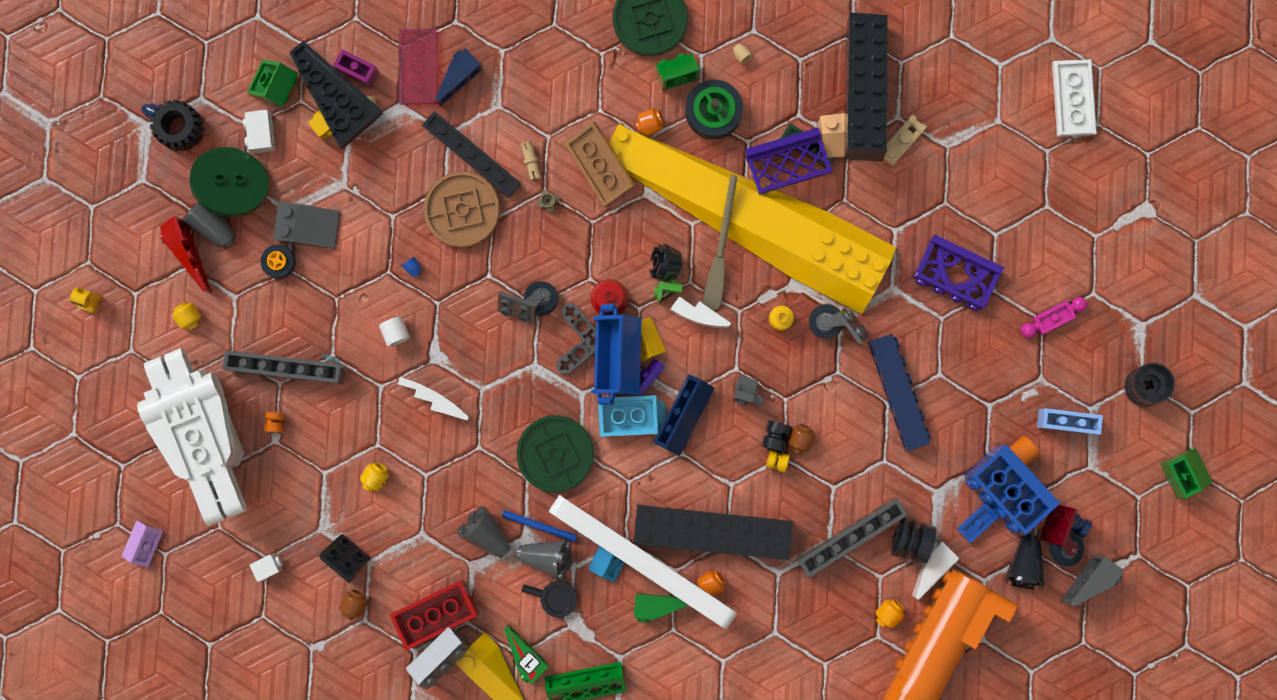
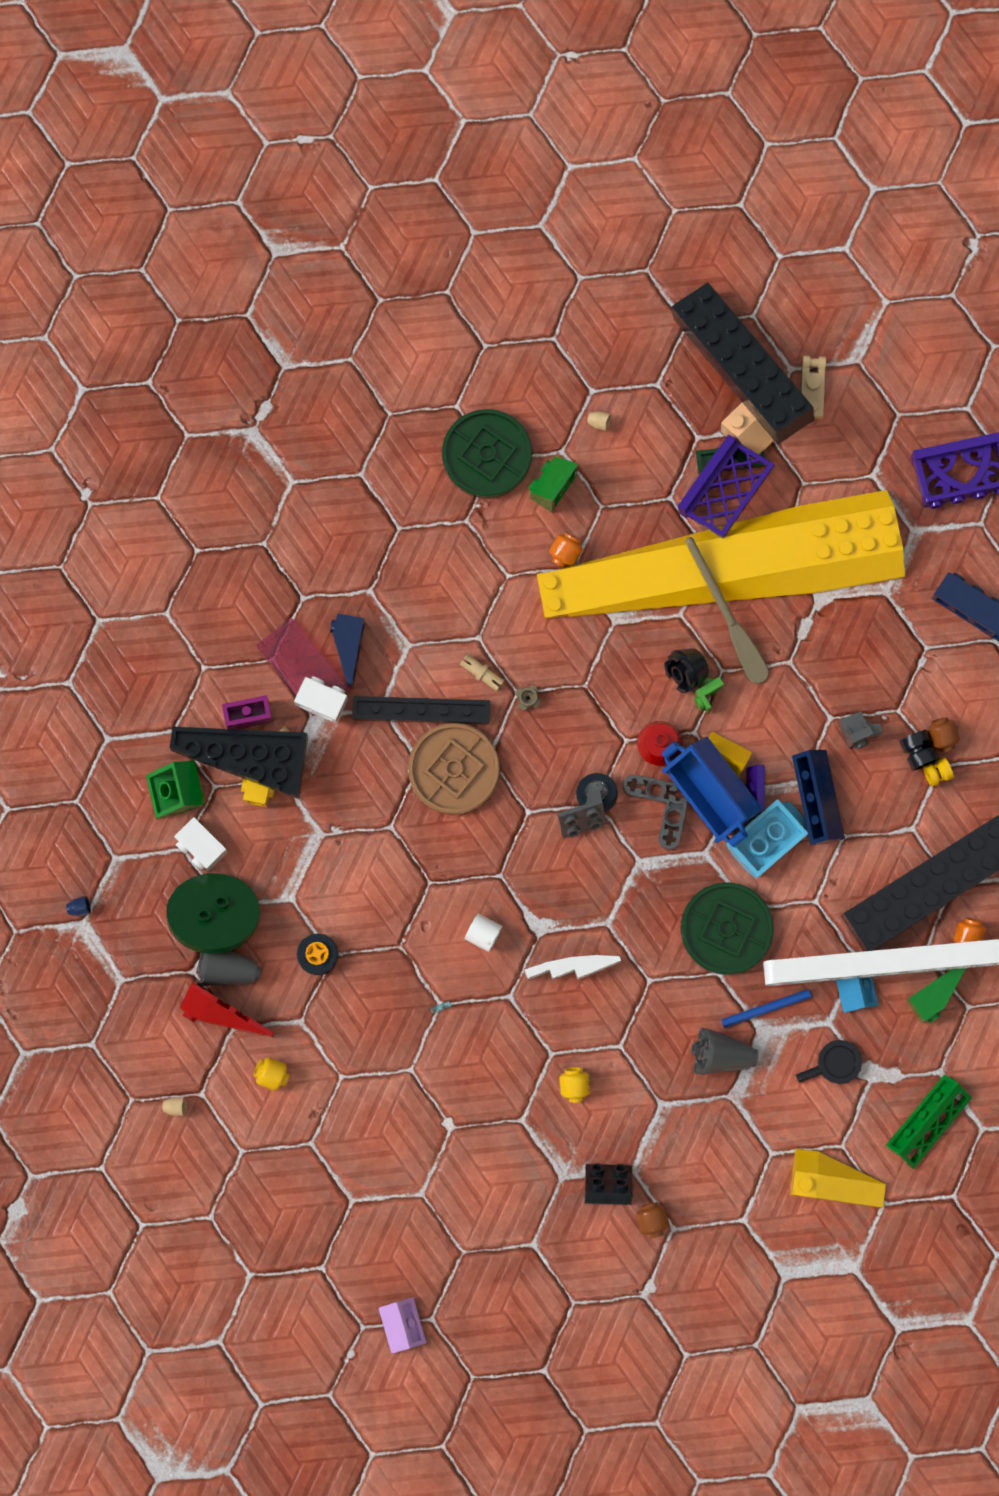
camera: 40 degrees left, 5 degrees down
yellow leg [70,287,102,313] -> none
white piece [137,348,247,526] -> none
black tyre [150,100,204,152] -> none
dark grey brick [223,351,345,385] -> none
white brick [250,553,283,582] -> none
orange wheel [263,412,285,433] -> none
dark grey slope [273,201,340,249] -> none
red brick [389,579,479,650] -> none
blue hose [402,257,422,277] -> none
slope [406,627,470,690] -> none
slope [504,624,550,684] -> none
dark grey cone [517,541,572,580] -> none
medium nougat plate [564,122,635,207] -> none
white slope [670,297,731,328] -> none
wheel [685,79,743,140] -> none
yellow head [768,305,794,331] -> none
plate [809,304,868,344] -> none
white piece [1052,59,1097,137] -> none
none -> tan hose [162,1097,187,1116]
none -> white brick [294,676,348,724]

